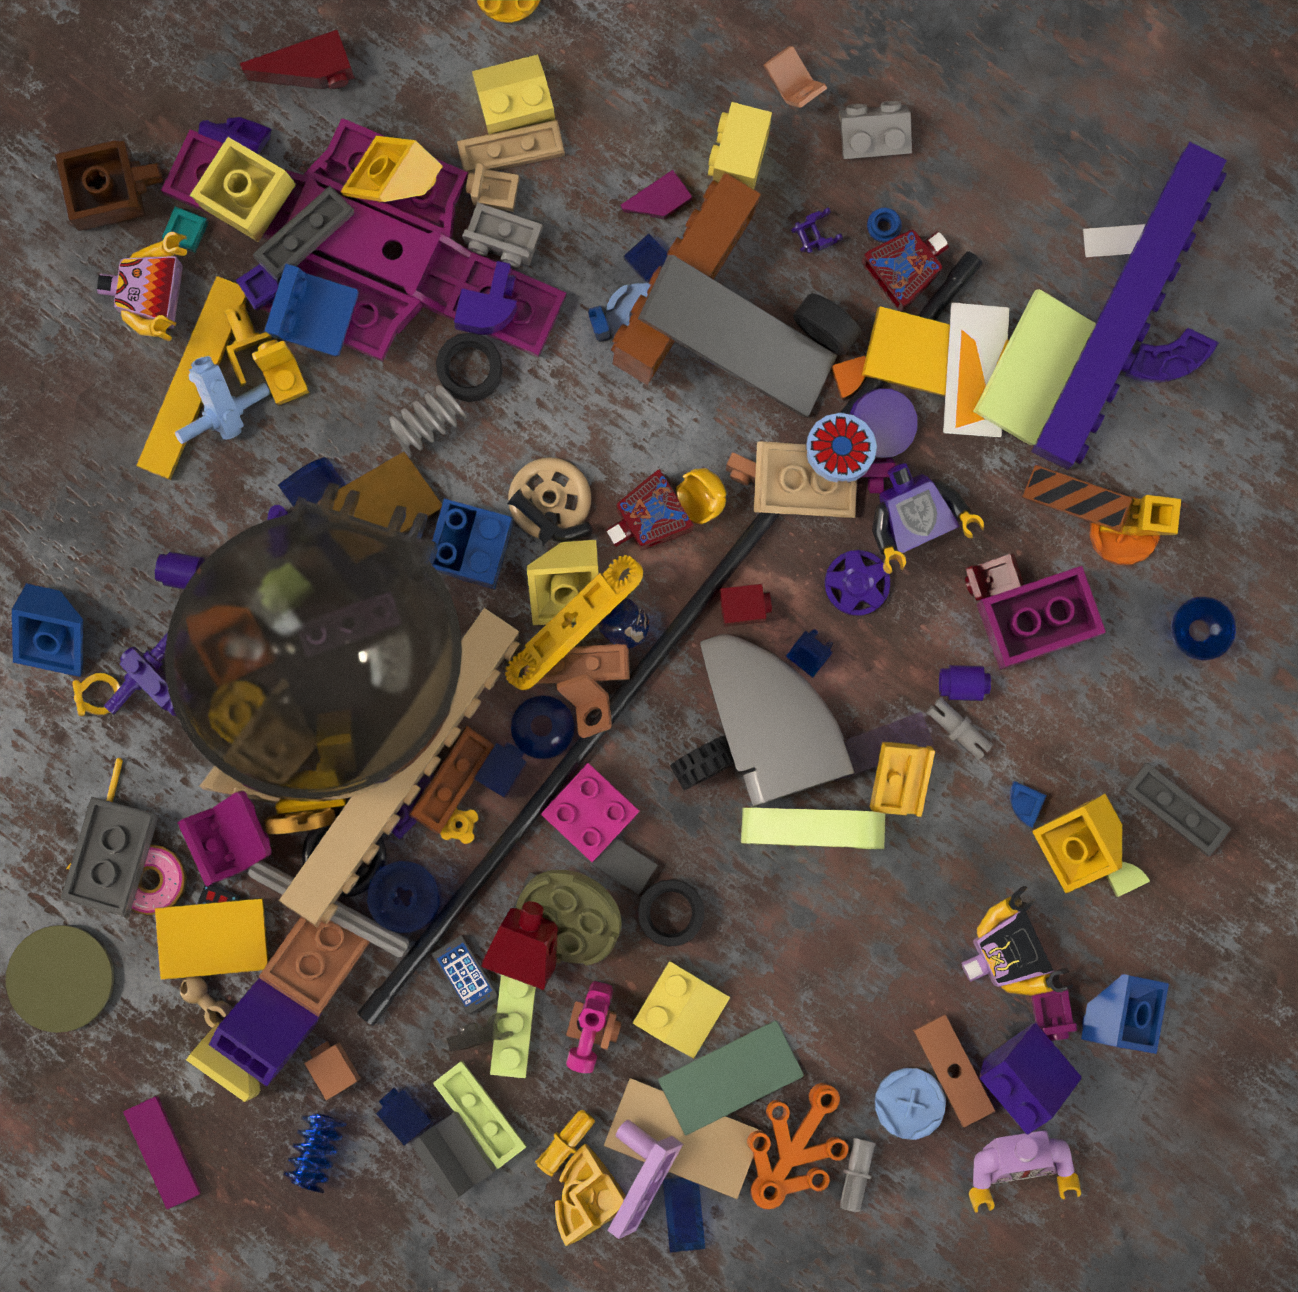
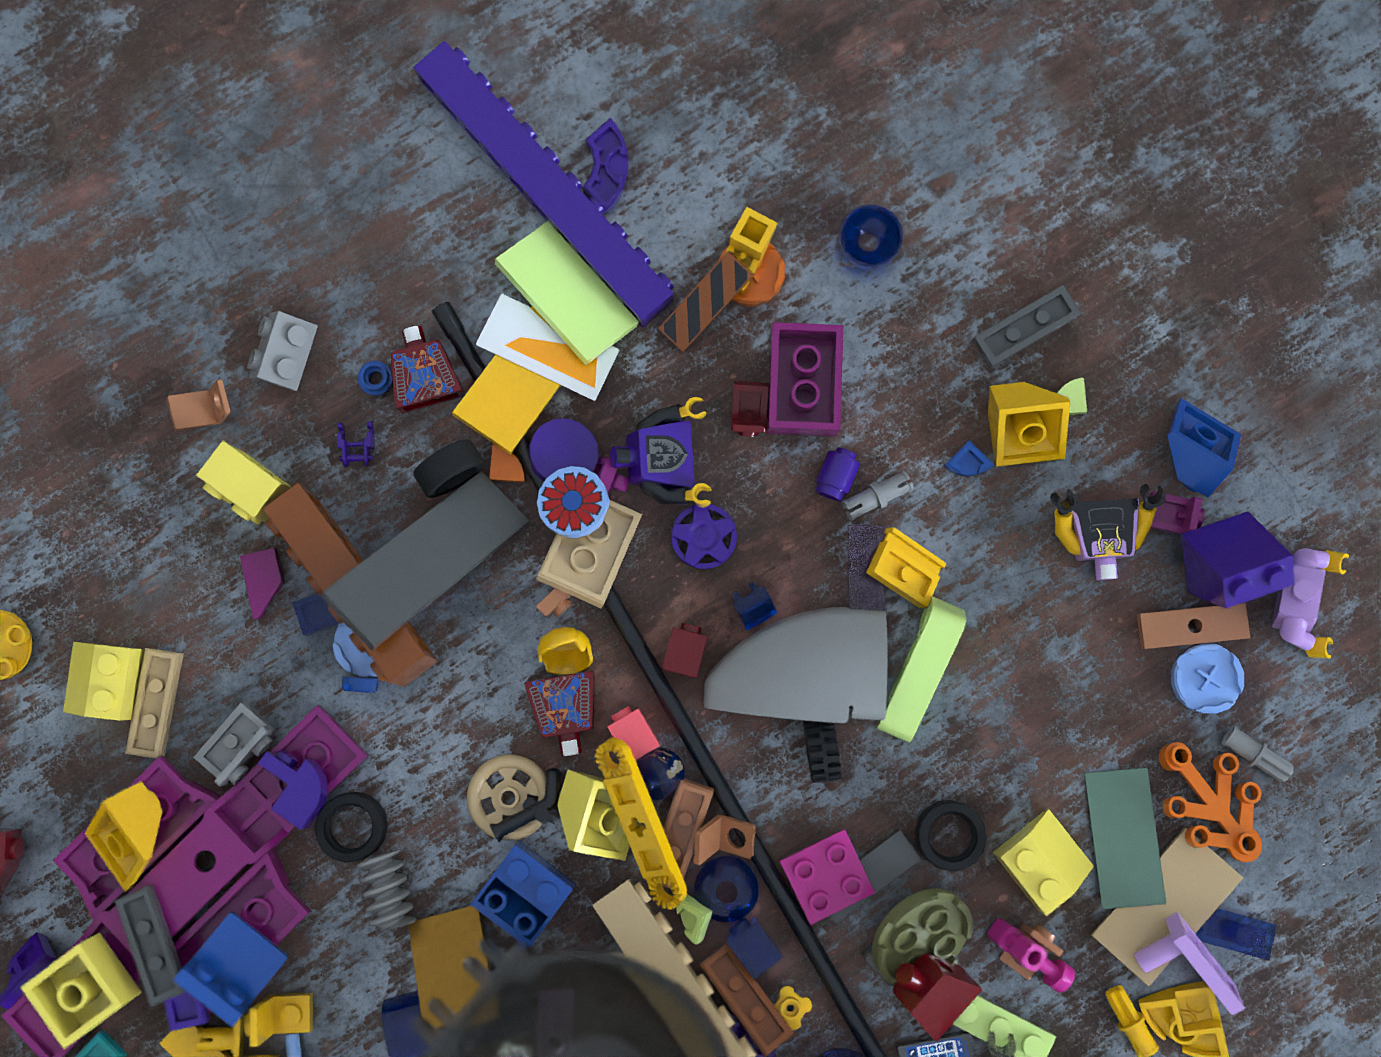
camera: 70 degrees left, 0 degrees up
tan bracket [466,163,520,212] -> none
white sticker [1083,224,1146,257] -> none
none -> coral brick [607,706,661,761]
none -> yellowish green tile [676,894,713,945]

